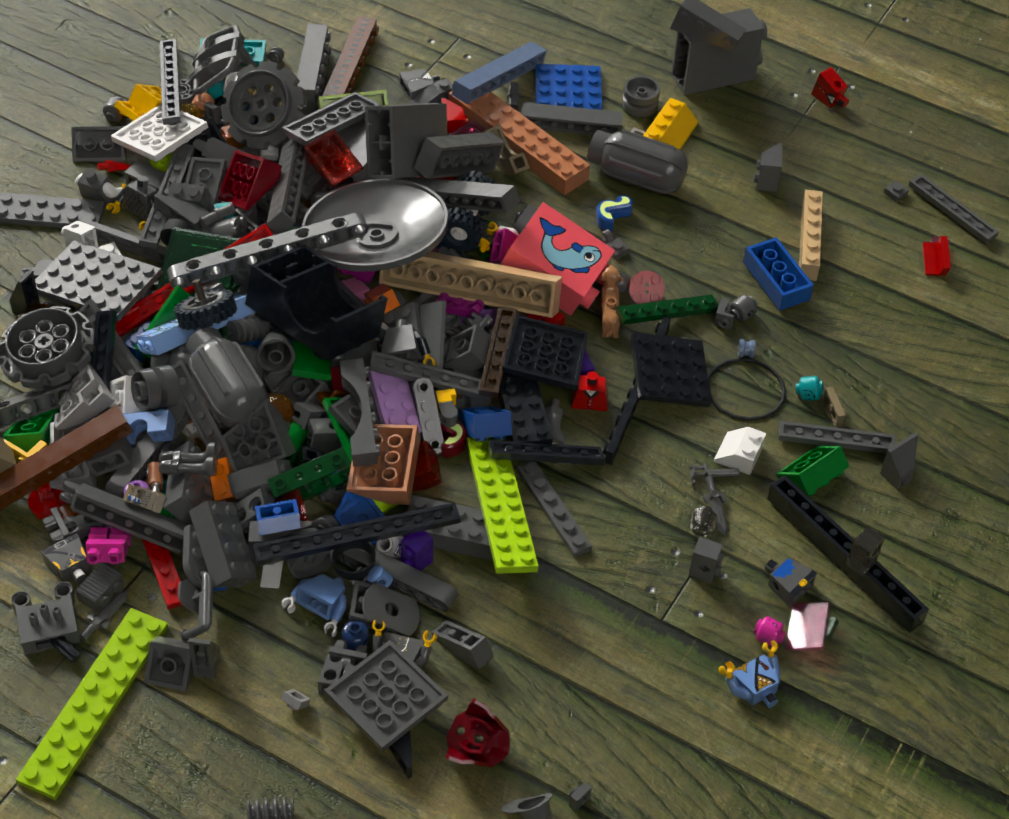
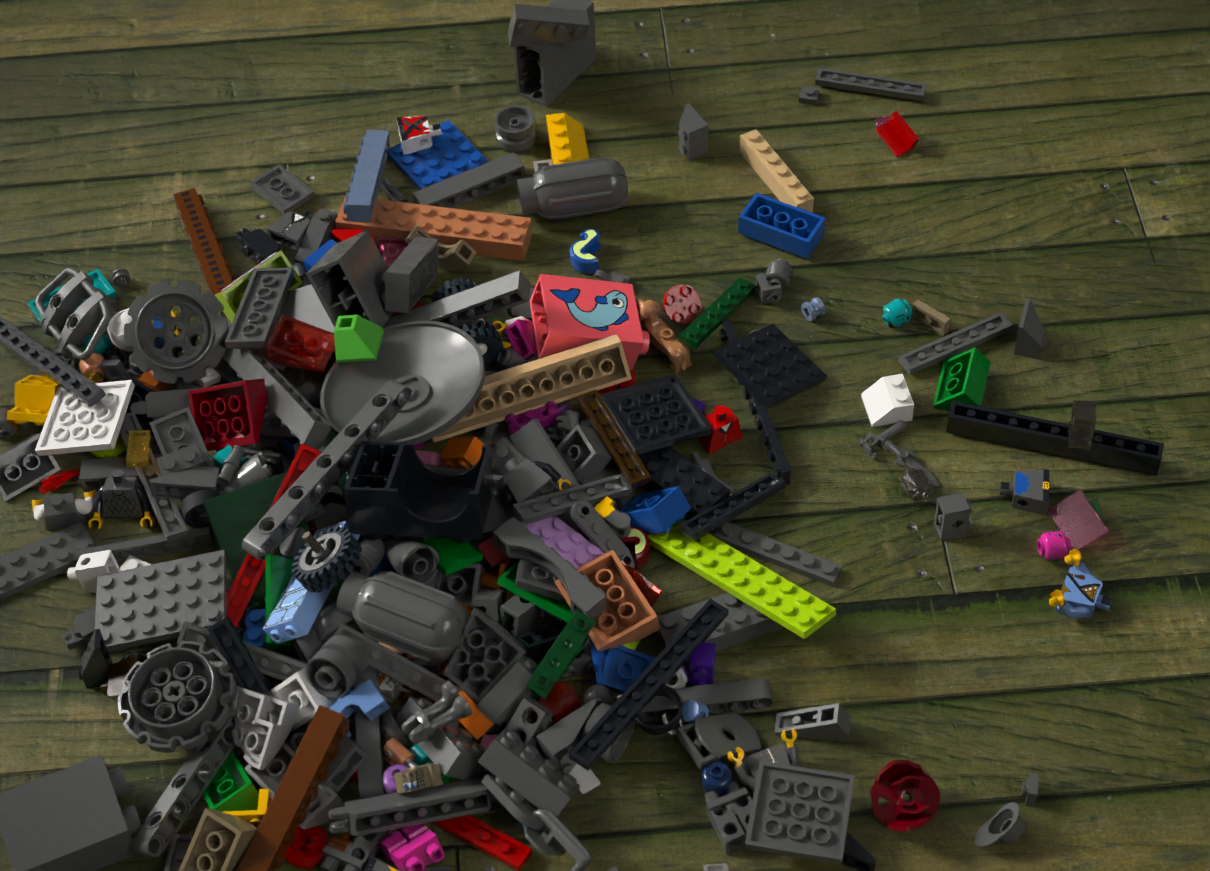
camera: 30 degrees left, 0 degrees up
blue brick [255,499,301,536] -> none
medium blue torso [282,574,347,637] -> none
brick [297,24,331,115] -> none
black piece [708,358,786,421] -> none
red torso [811,67,849,108] -> none
none -> clear yellow plate [126,430,151,468]
none -> black hinge [236,228,281,265]
none -> dark grey plate [249,164,315,215]
none -> bright green slope [334,315,384,363]
none -> torso [397,116,442,155]
none -> dark grey cone [497,348,528,368]

